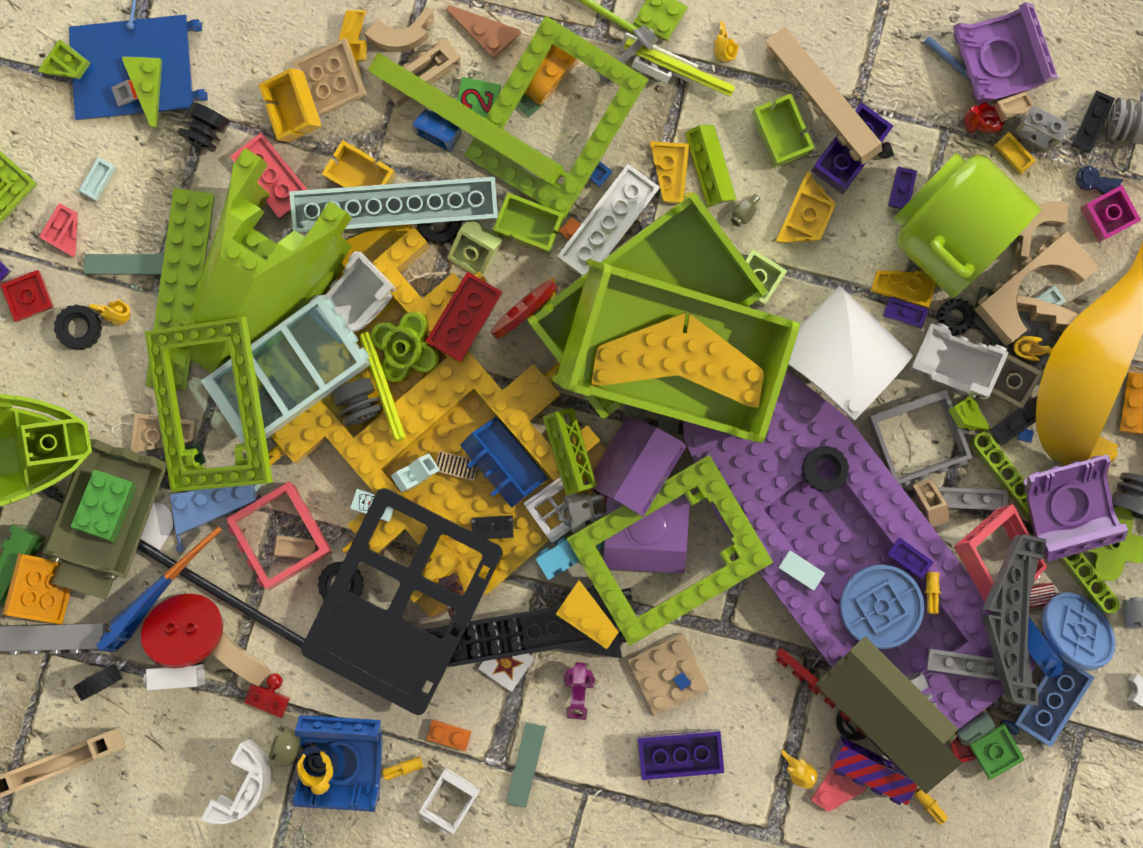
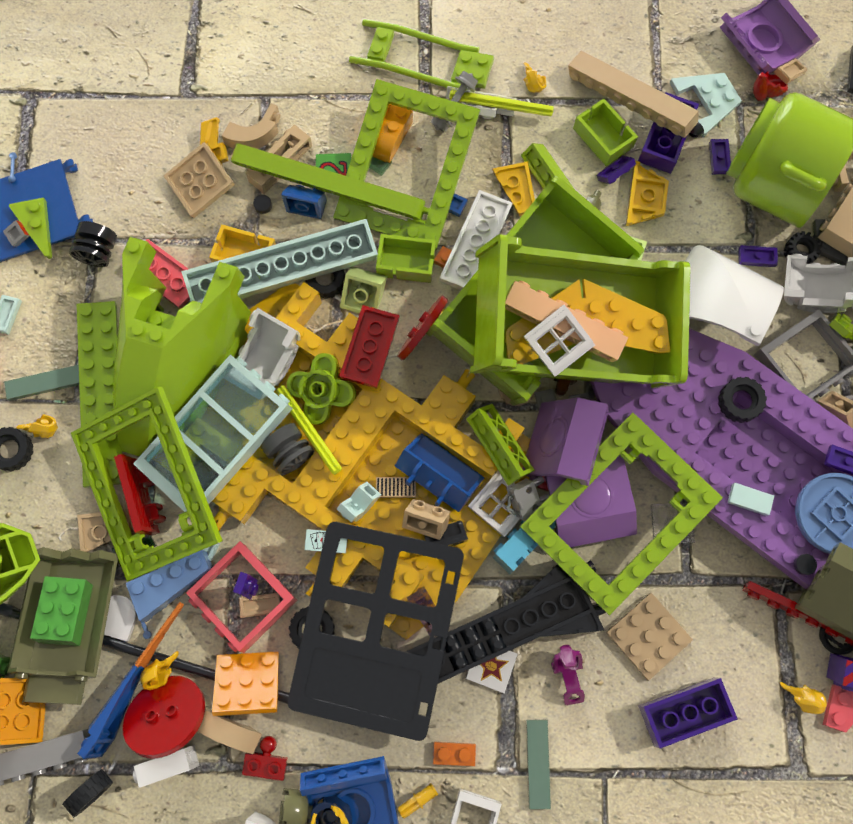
camera: 15 degrees left, 10 degrees down
yellow piece [258,68,322,142] -> none
nougat wing [446,5,521,59] -> none
yellow wing [556,580,618,649] -> none
blue window [673,672,691,690] -> none
yellow wing [870,270,936,309] -> none
medium blue bar [924,36,969,80] -> none
light grey window [1012,105,1069,152] -> none
none -> red hinge [114,454,166,536]
none -> yellow piece [140,651,179,690]
none -> light orange plate [212,651,279,716]
none -> dark purple plate [233,572,259,600]
none -> black tile [253,195,272,214]
none -> tan brick [402,499,450,540]
none -> light nougat brick [505,281,628,362]
none -> white piece [523,305,595,377]
none -> dark purple plate [596,155,636,184]
none -> light aqua wing [670,73,742,137]
none -> black tile [794,554,817,575]

